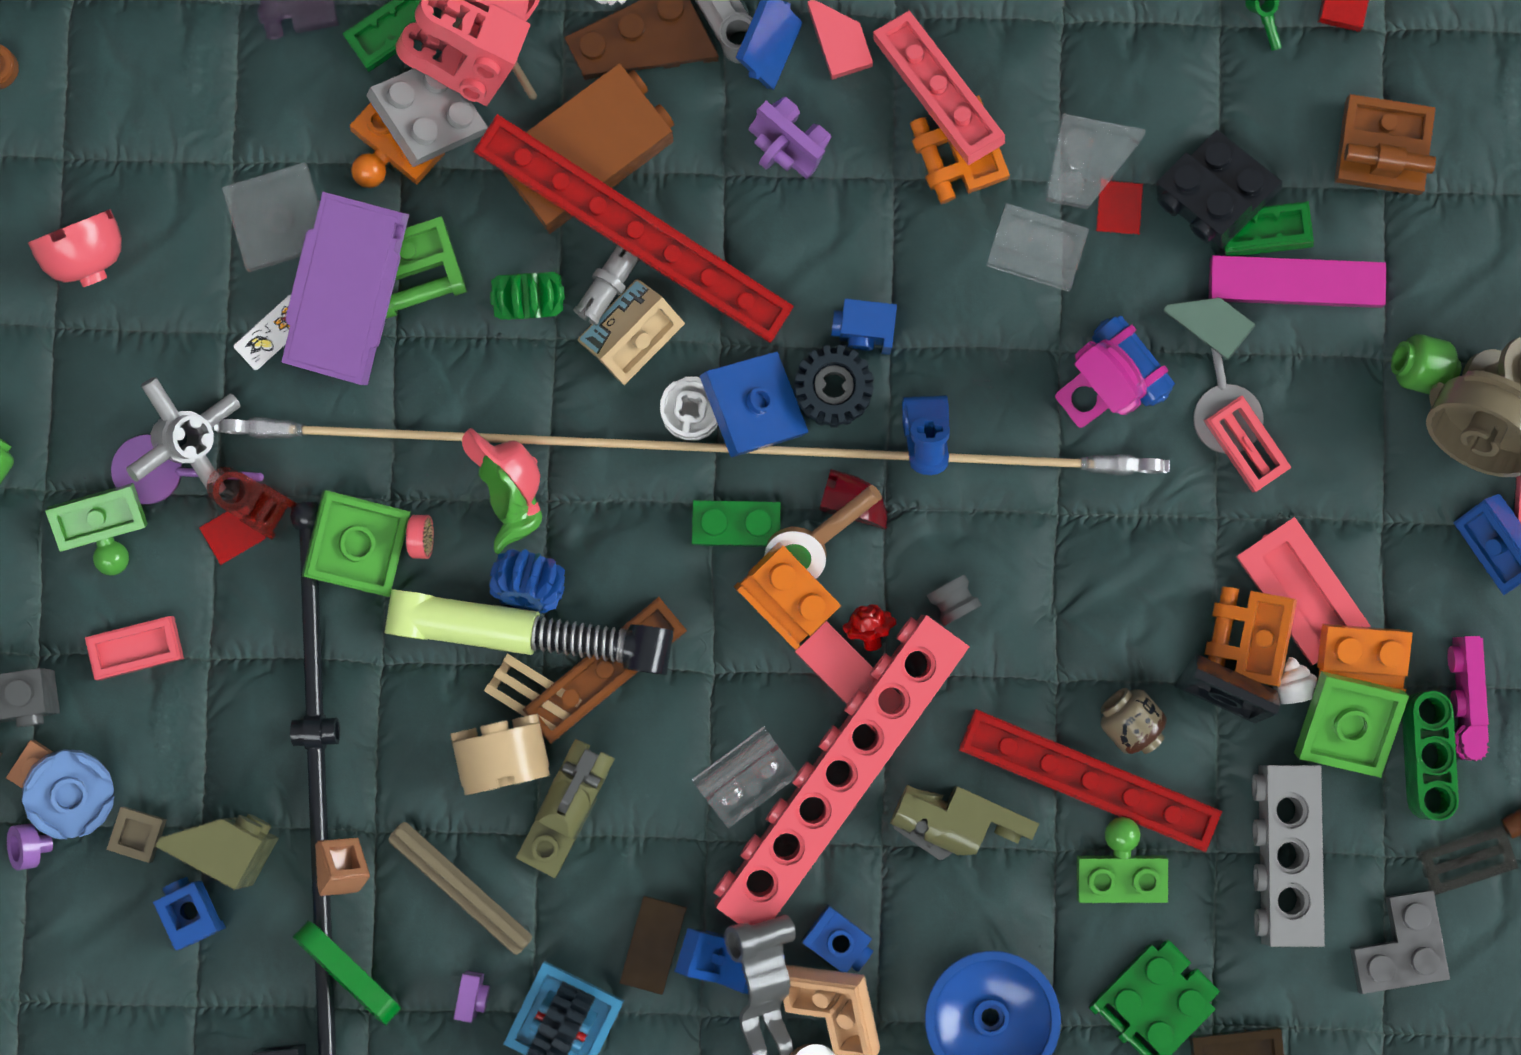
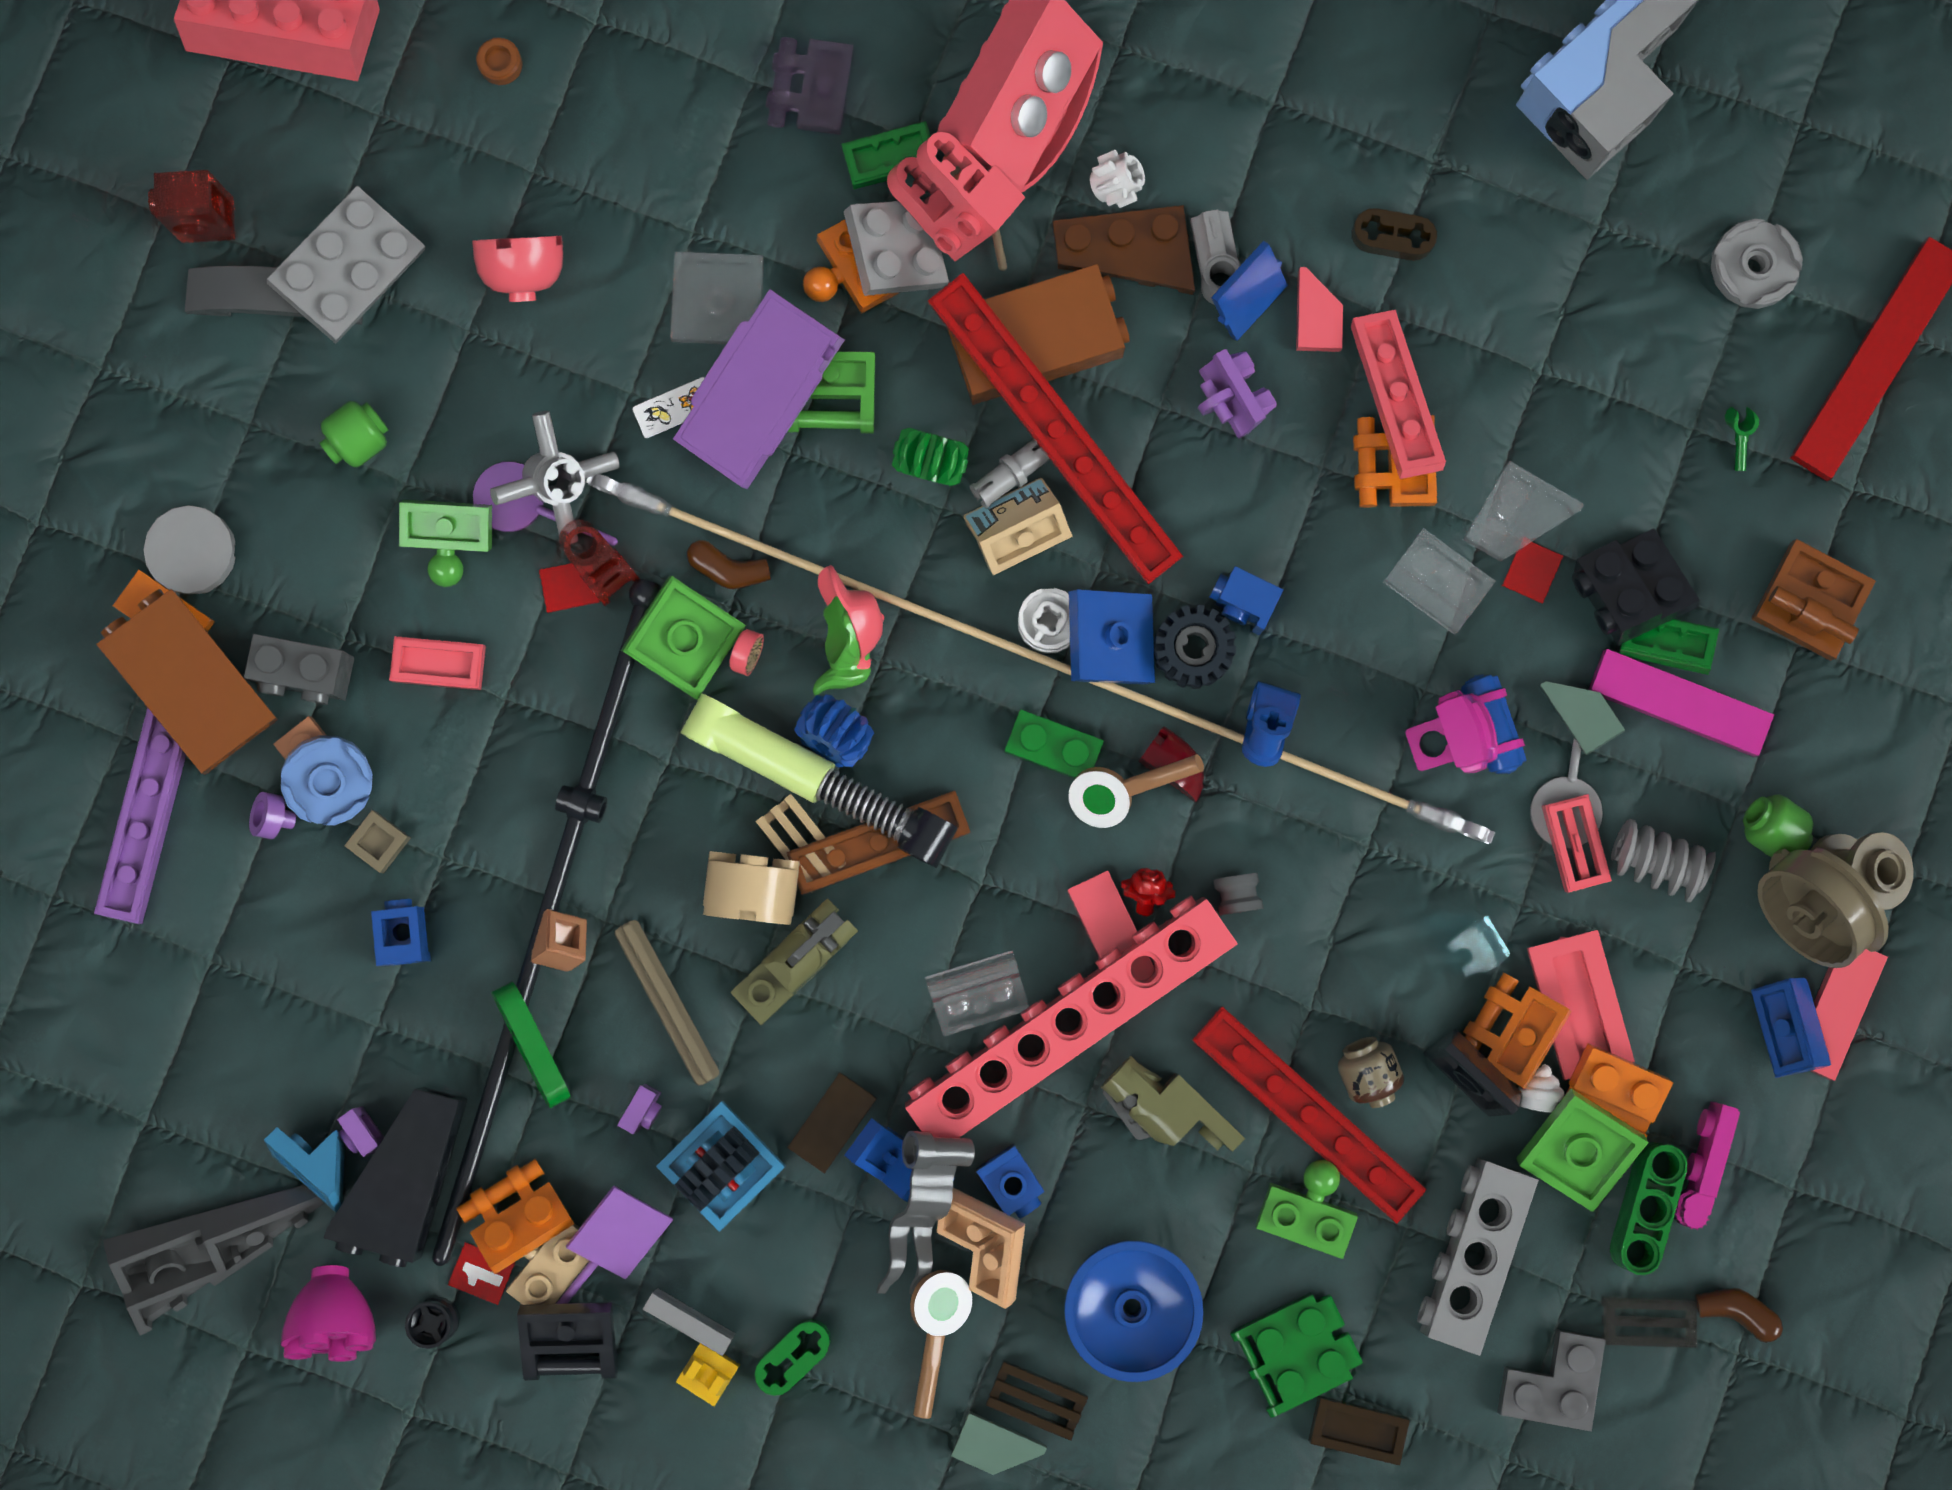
camera: 20 degrees right, 0 degrees up
olive slope [155,814,279,890] -> none
orange plate [733,542,841,650] -> none
none -> reddish brown arm [687,540,771,590]
none -> clear light blue tile [1448,916,1510,976]
none -> light grey piece [1611,819,1716,903]

